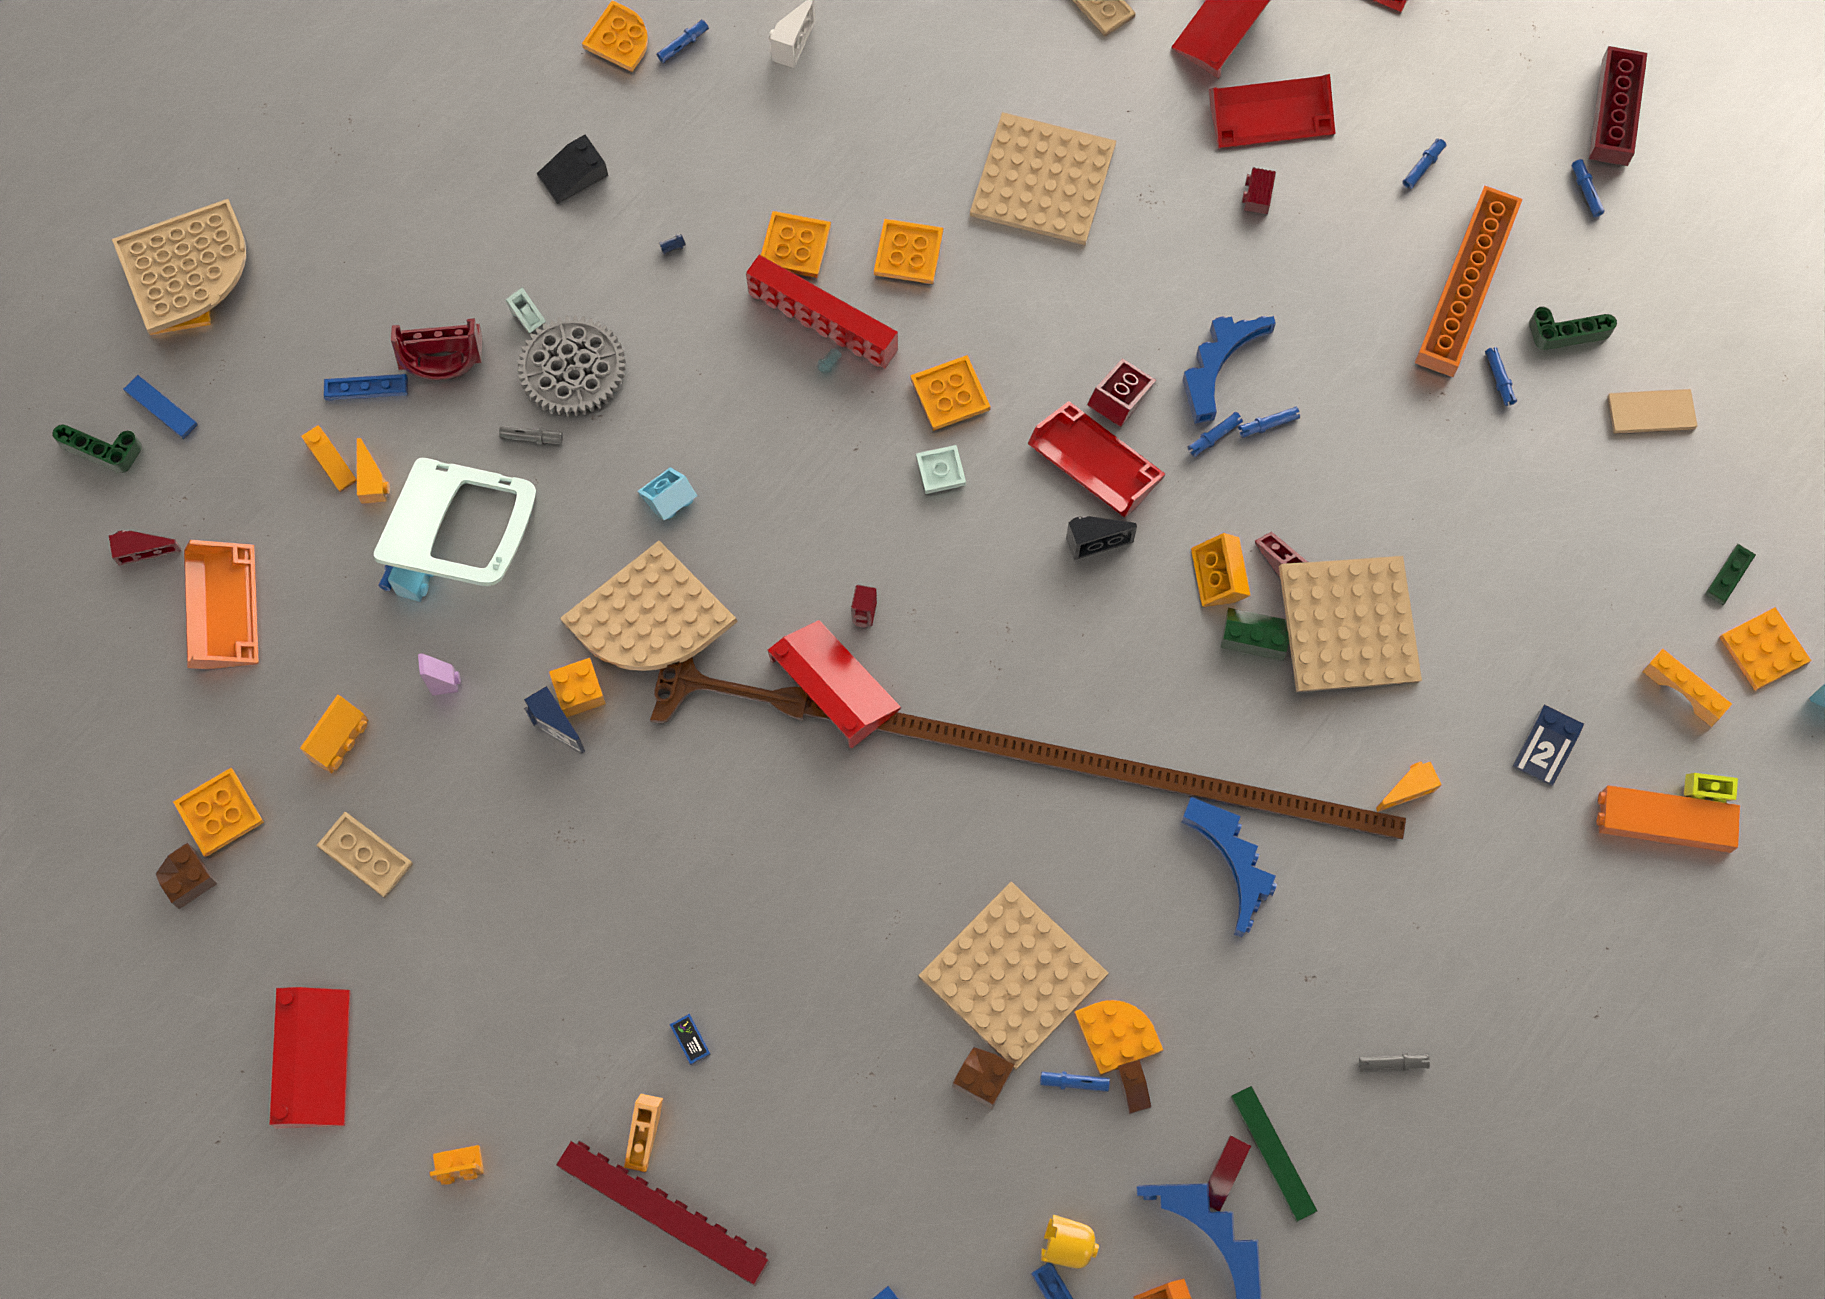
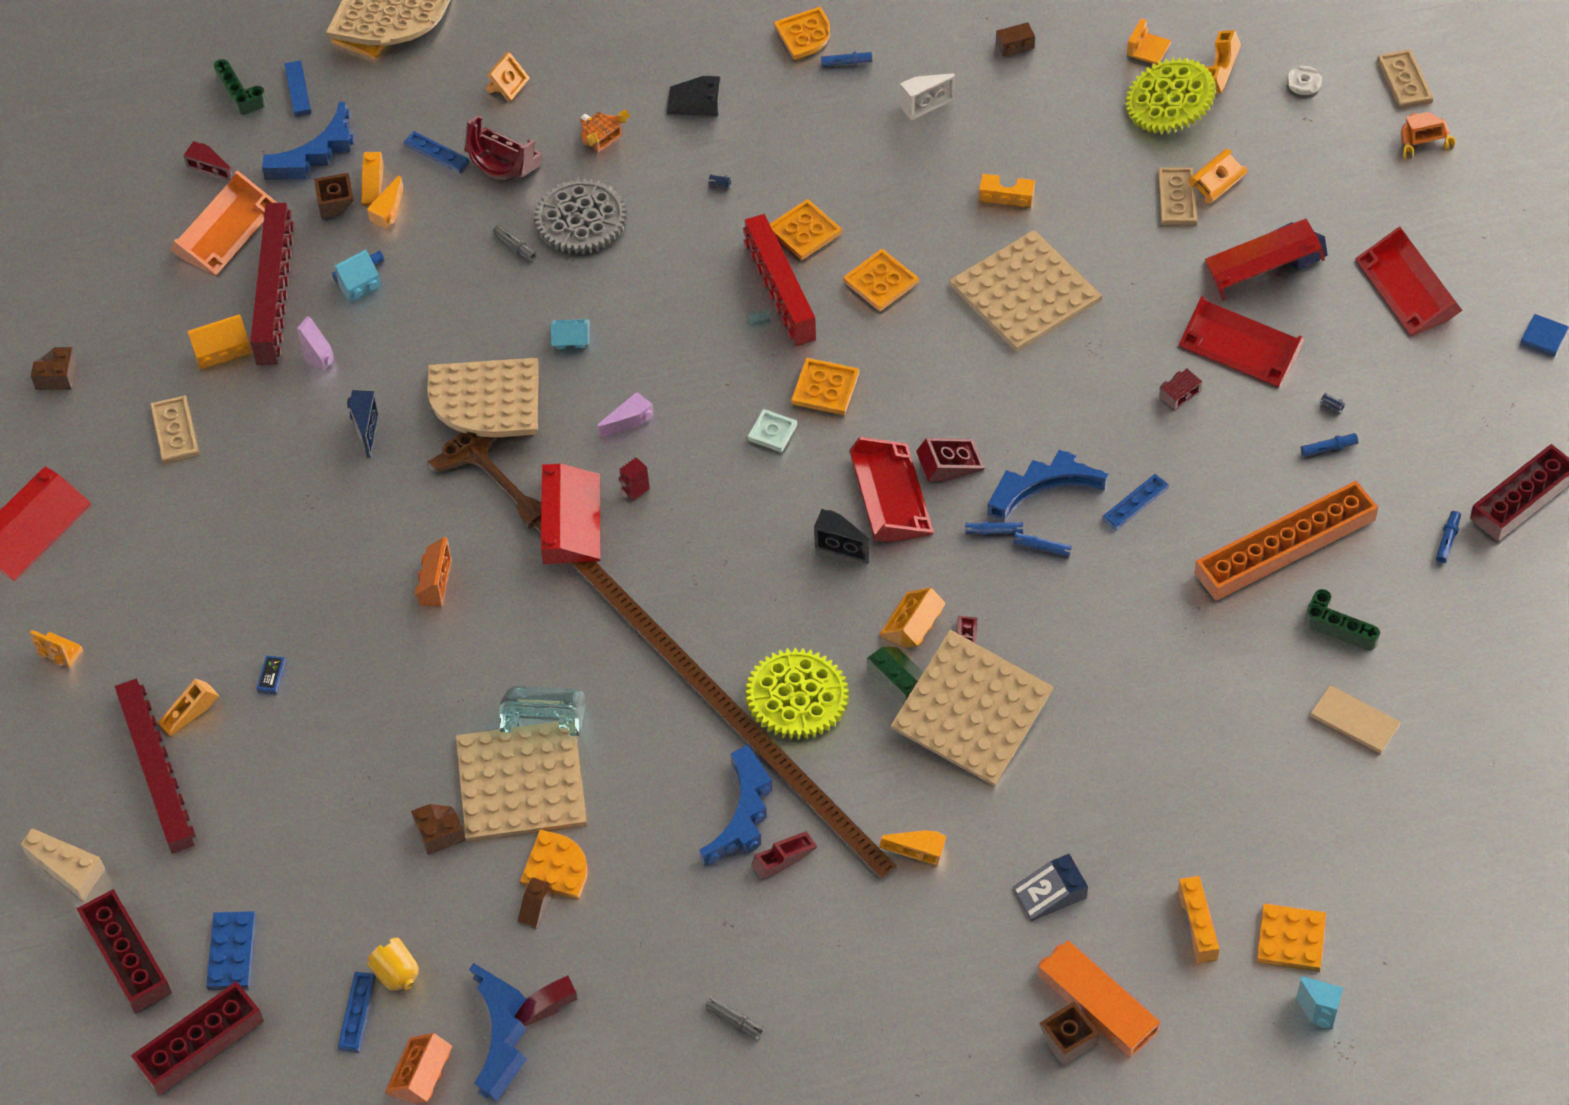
camera: 40 degrees right, 15 degrees down
light orange plate [173,768,264,857] -> none
light aqua door [374,458,536,586] -> none
light aqua slope [505,288,546,333] -> none
light orange brick [549,658,606,717] -> none
blue pin [1040,1071,1110,1092] -> none
dark green tile [1231,1086,1318,1222] -> none
blue pin [1485,347,1517,406] -> none
neon yellow brick [1684,773,1738,803] -> none
dark green tile [1705,543,1756,605] -> none
none -> dark red brick [250,202,295,365]
none -> blue arch [262,102,355,180]
none -> reddish brown slope [314,173,354,219]
none -> orange slope [415,537,452,607]
none -> light orange bracket [485,52,530,101]
none -> clear light blue windscreen [498,686,586,736]
none -> orange torso [580,110,631,153]
none -> lavender slope [597,392,654,438]
none -> neon yellow gear [745,648,849,740]
none -> dark red slope [751,831,817,879]
none -> light orange arch [979,173,1035,208]
none -> reddish brown slope [1039,1001,1099,1066]
none -> blue tile [1102,474,1169,531]
none -> dark blue pin [1320,393,1345,413]

